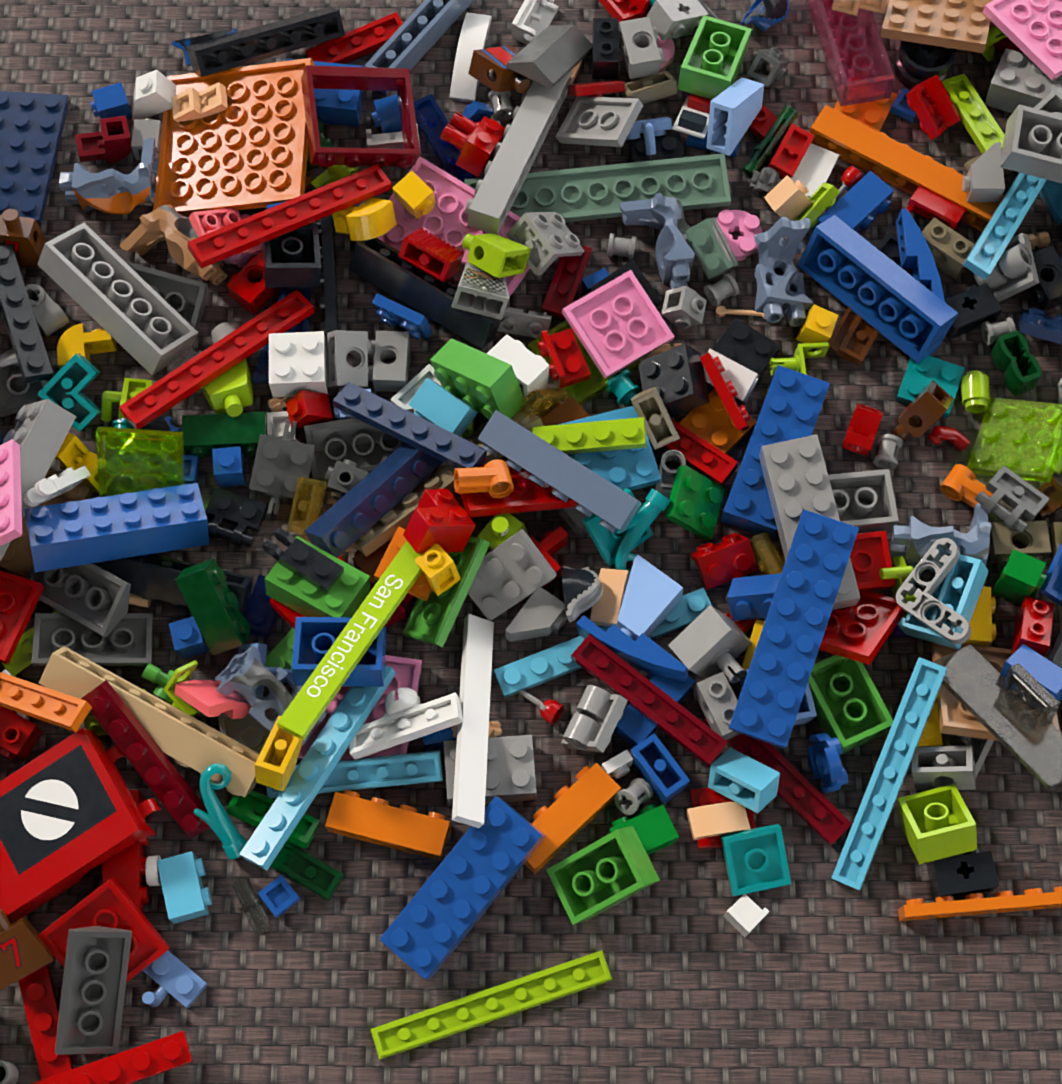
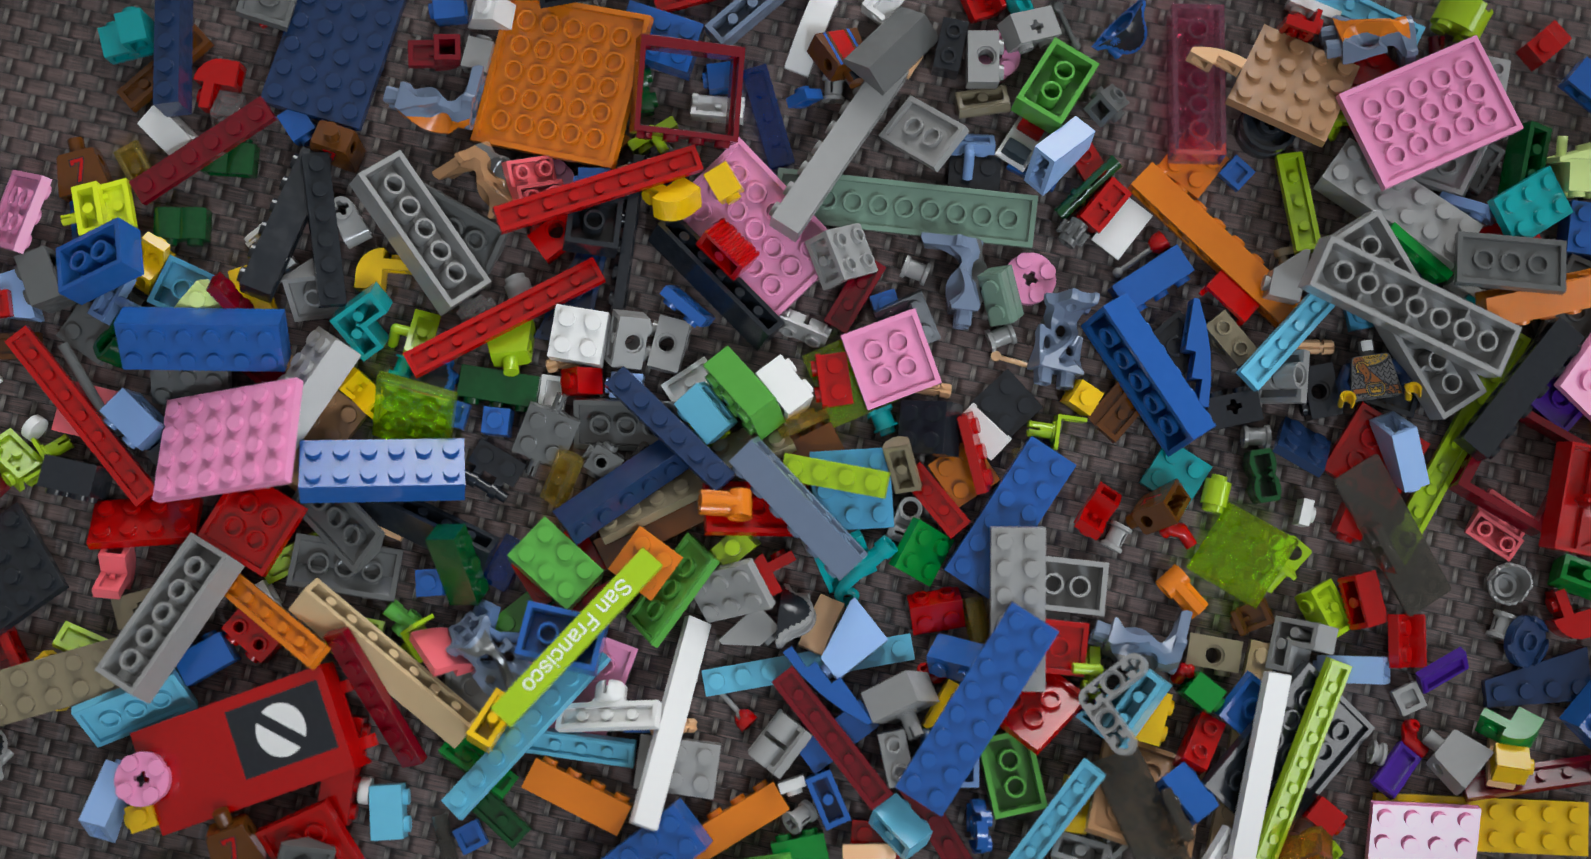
camera: 10 degrees right, 15 degrees up
white hinge [22,466,90,507] -> none
light nougat slope [171,82,228,122] -> none
teal plant [194,763,247,860] -> none
black hinge [262,527,344,593] -> none
red brick [403,488,476,553] -> none
yellow bracket [415,544,461,596] -> none
red brick [440,111,505,177] -> none
light grey torso [451,263,509,320] -> none
lime torso [462,233,532,278] -> none
red plate [568,80,625,97] -> none
light grey brick [661,285,707,329] -> none
light nougat brick [764,175,813,221] -> none
lime plate [794,182,840,230] -> none
red bracket [906,75,961,140] -> none
dark grey plate [975,465,1050,533] -> none
none -> red arm [1170,662,1194,684]

